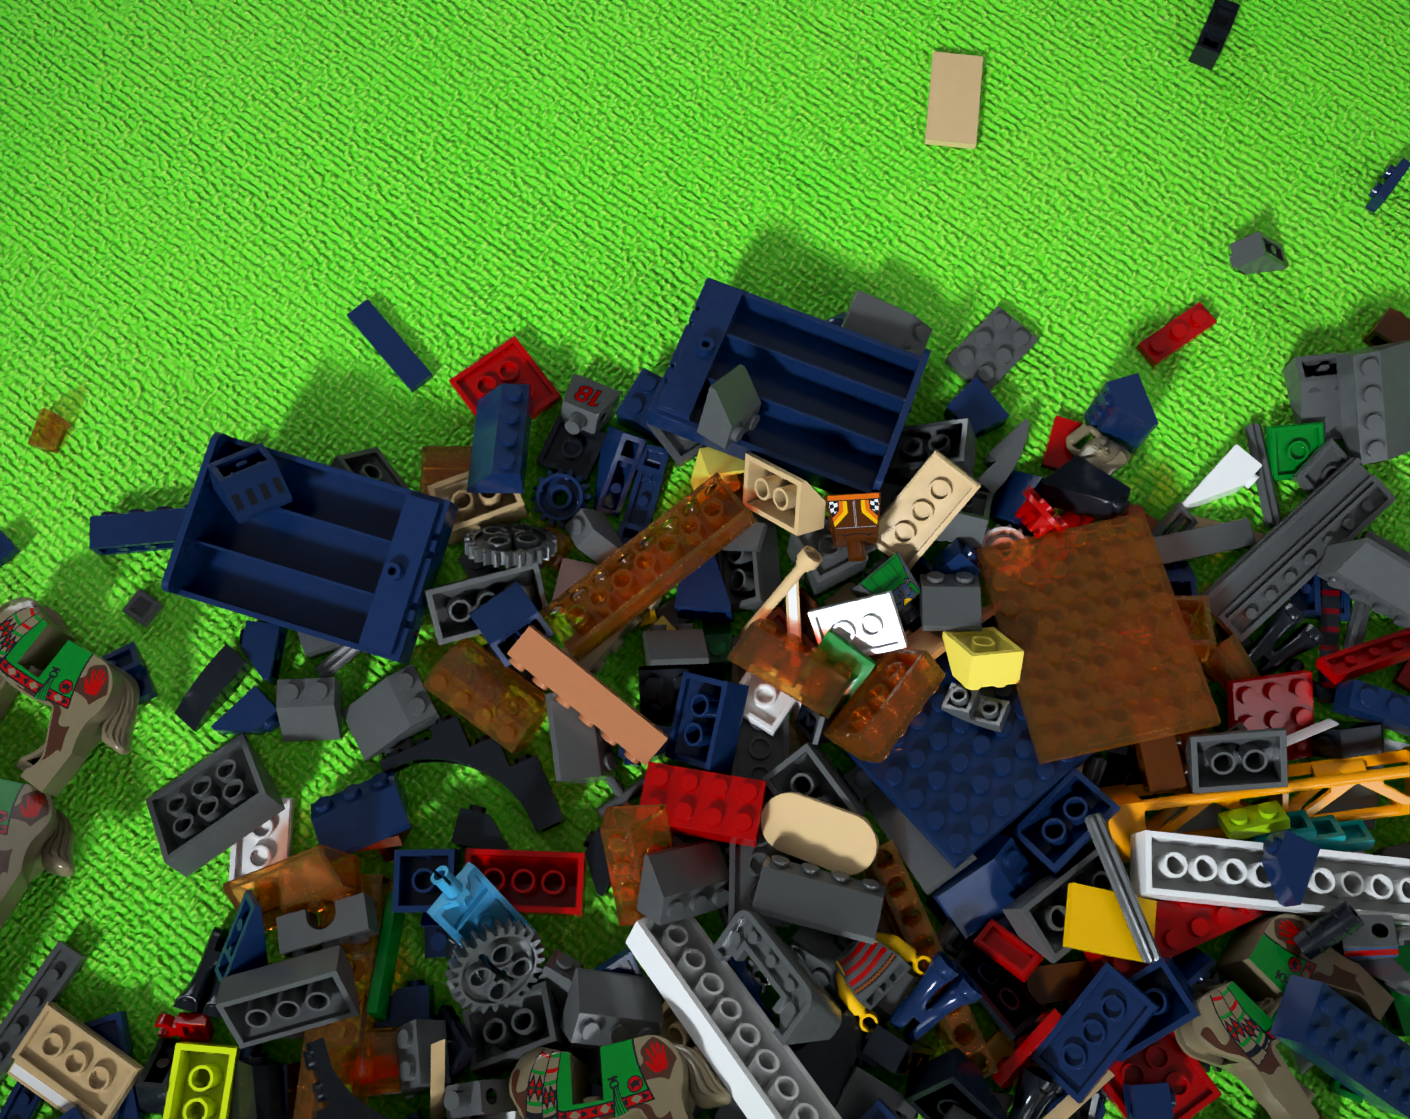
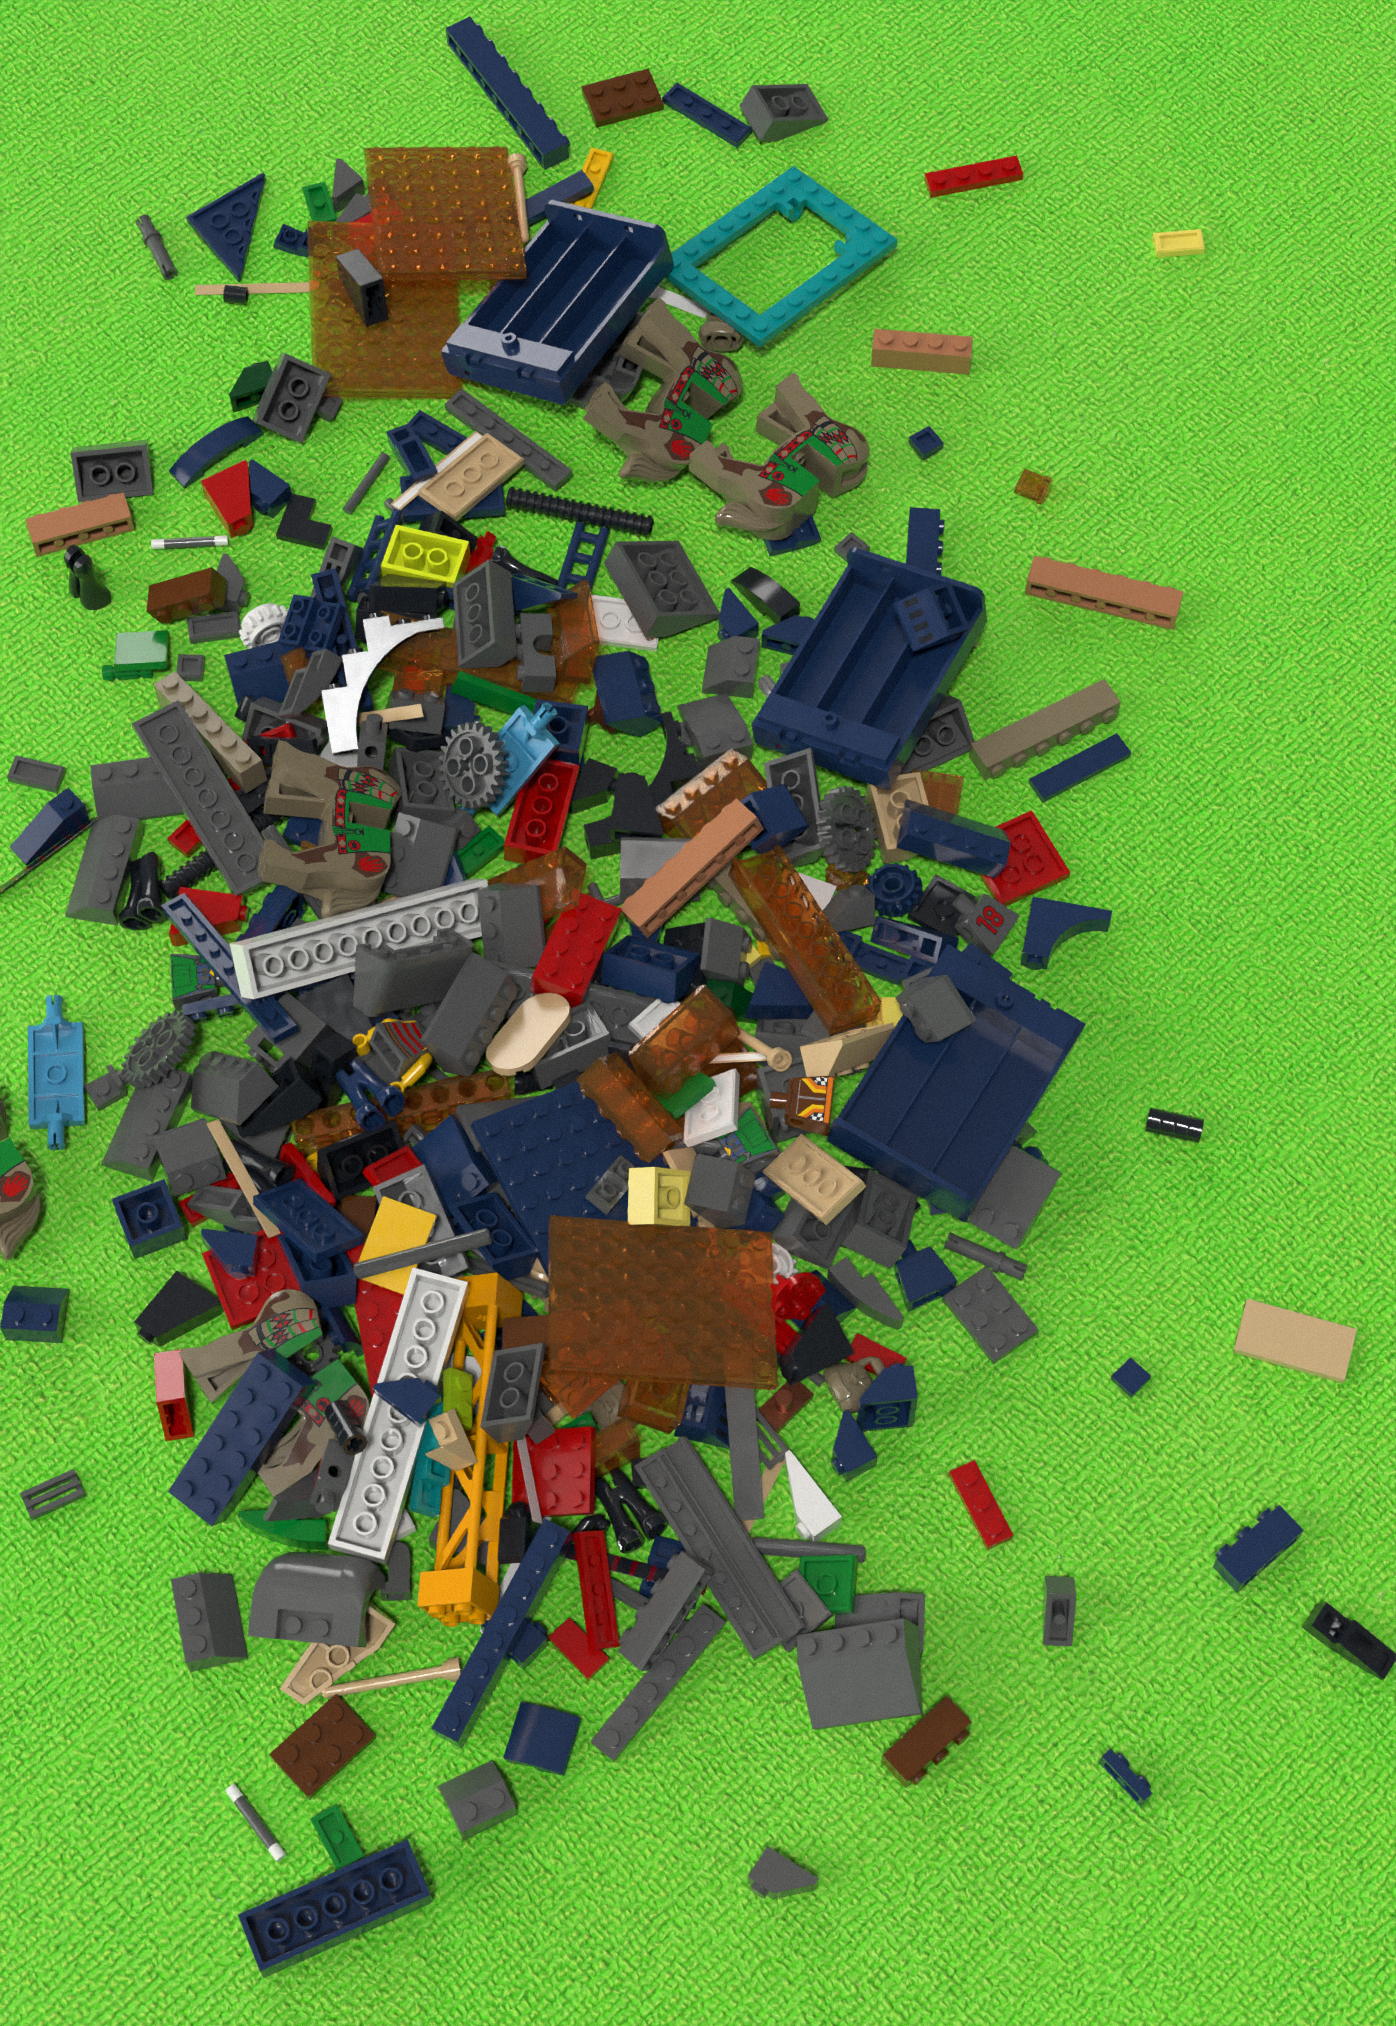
camera: 100 degrees right, 10 degrees down
none -> tan slope [426,1409,478,1471]
none -> green plate [456,825,505,879]
none -> black piece [506,487,654,537]
none -> dark blue bar [549,522,610,617]
none -> black slope [609,772,663,842]
none -> dark blue slope [831,1409,877,1482]
none -> dark grey pin [944,1232,1028,1281]
none -> dark tan brick [969,679,1121,780]
none -> dark blue arch [1020,897,1112,970]
none -> nougat brick [1025,556,1183,630]
none -> dark blue tile [1111,1357,1151,1398]
none -> black axle [1145,1107,1204,1143]
none -> dark blue brick [1213,1505,1304,1593]

